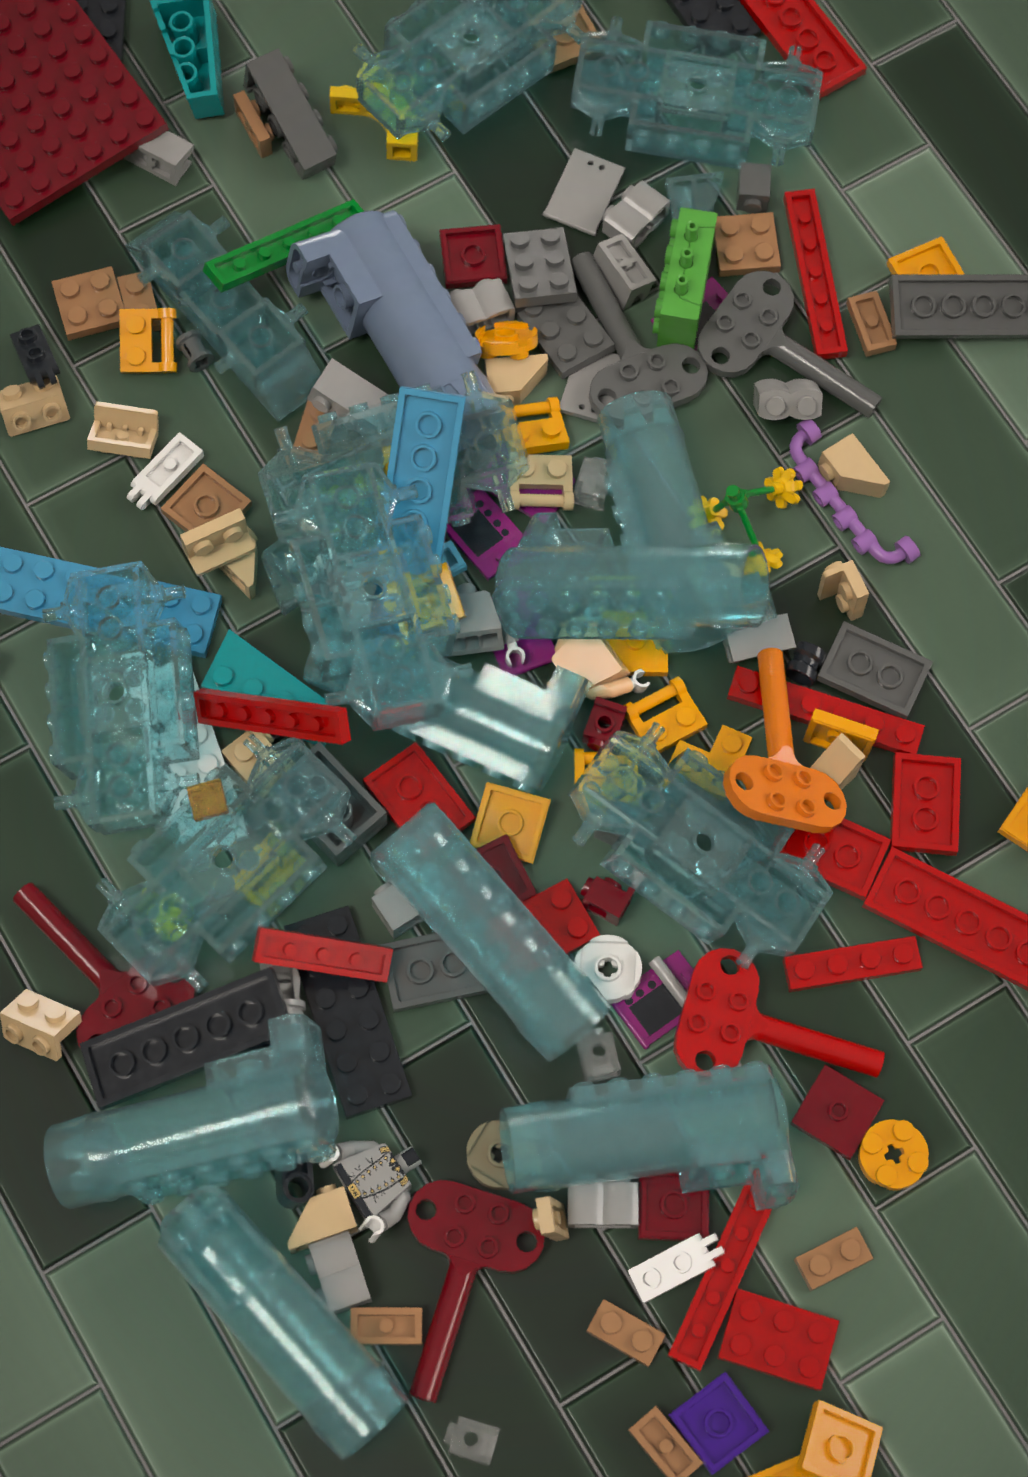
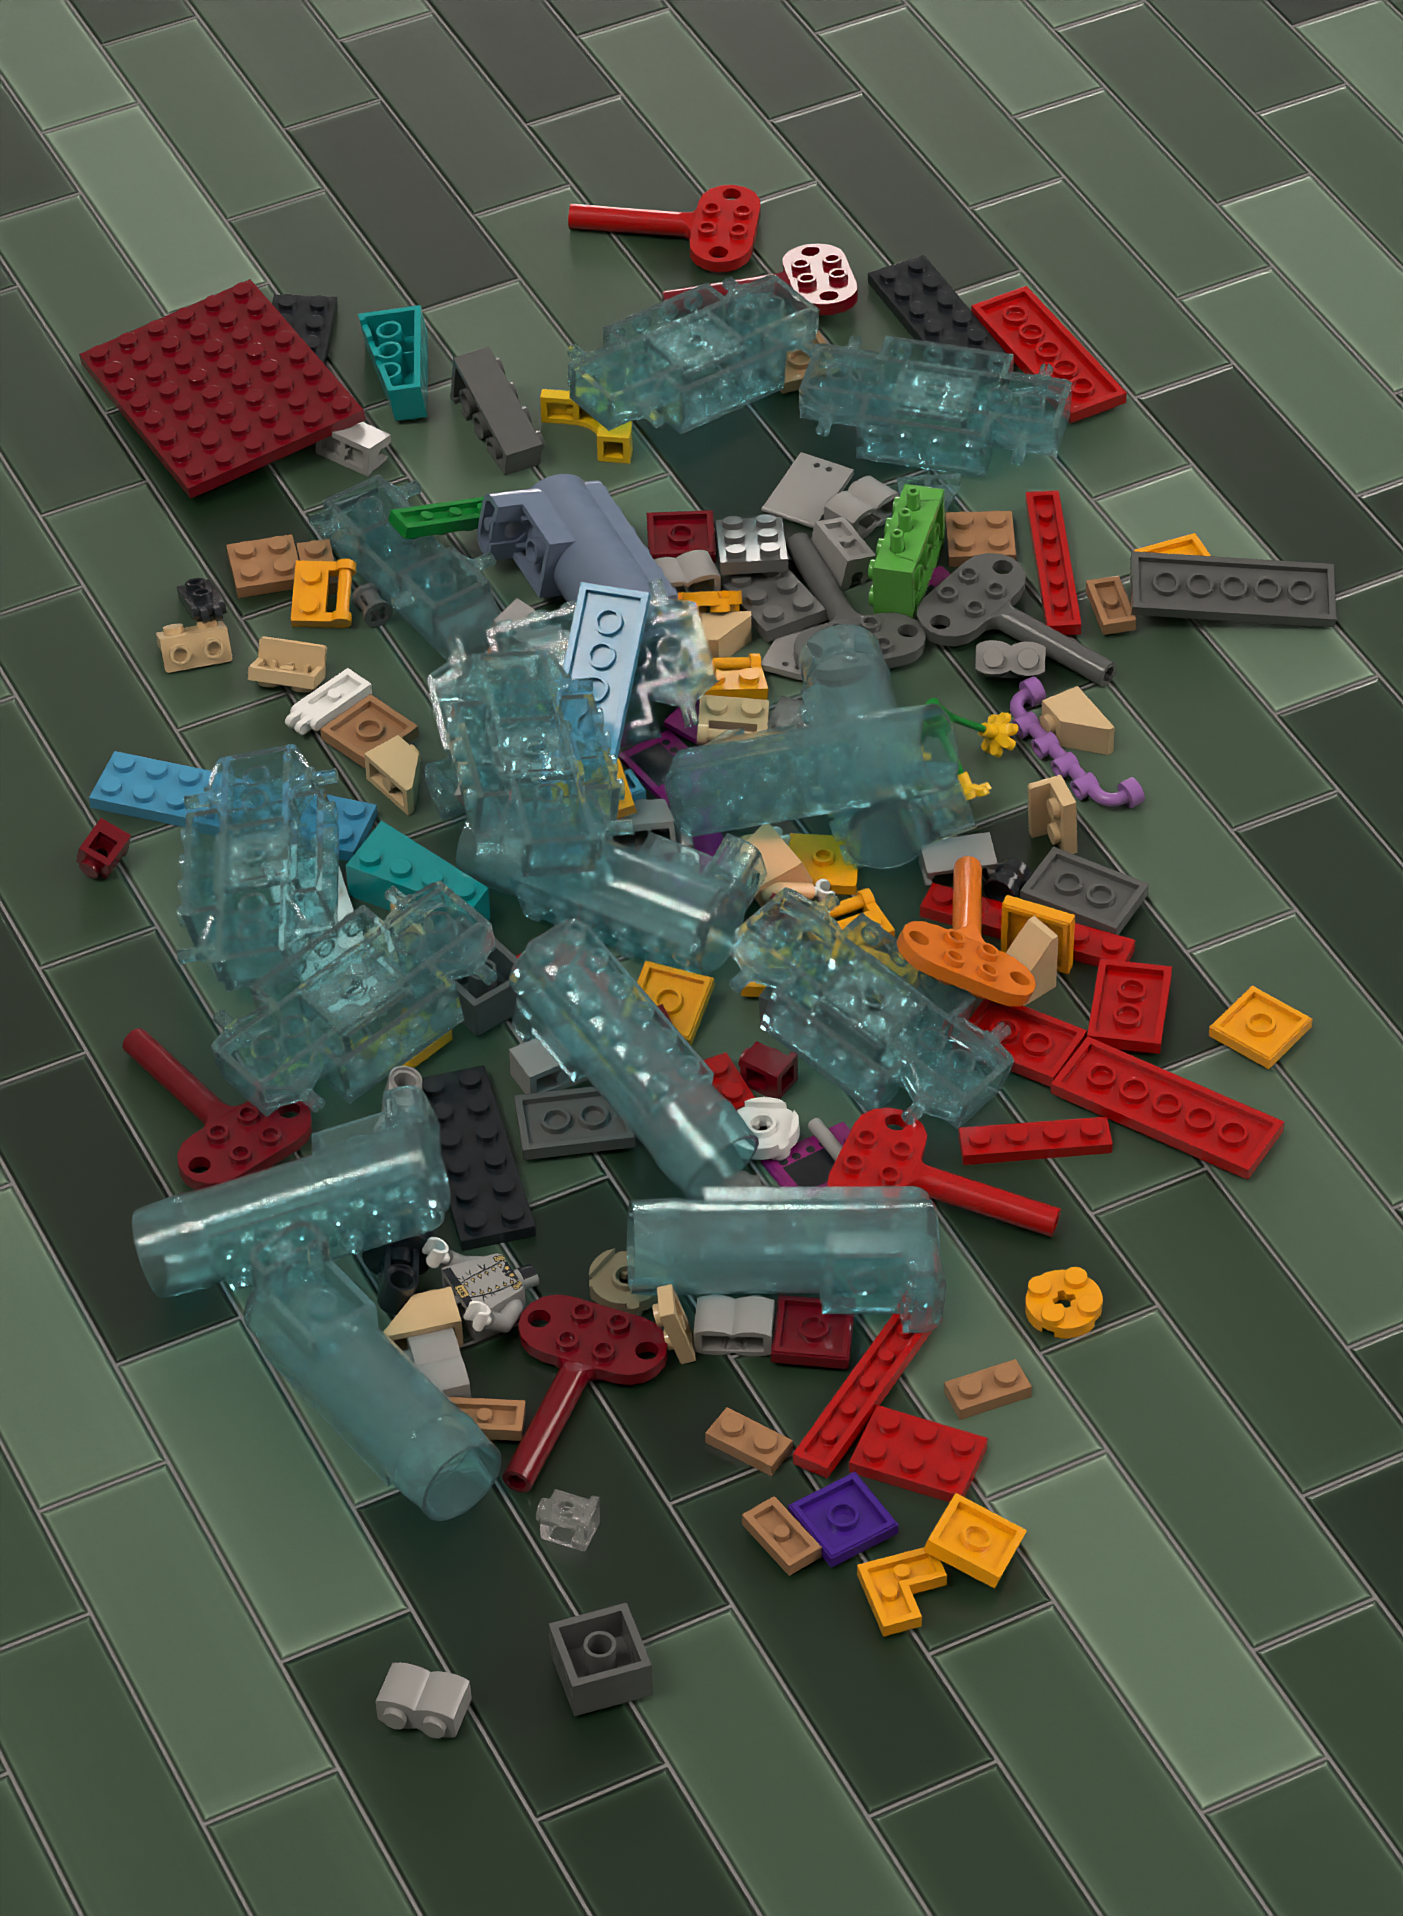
camera: 10 degrees right, 25 degrees down
tan bracket [0,989,82,1061] -> none
black plate [80,967,295,1110] -> none
tan bracket [180,508,256,576] -> none
clear orange tile [186,778,229,822] -> none
red plate [193,688,351,745] -> none
medium nougat plate [233,90,274,158] -> none
red plate [252,926,393,983] -> none
white hinge [628,1233,725,1303] -> none
dark grey brick [736,162,772,214] -> none
dark red plate [790,1065,885,1160] -> none

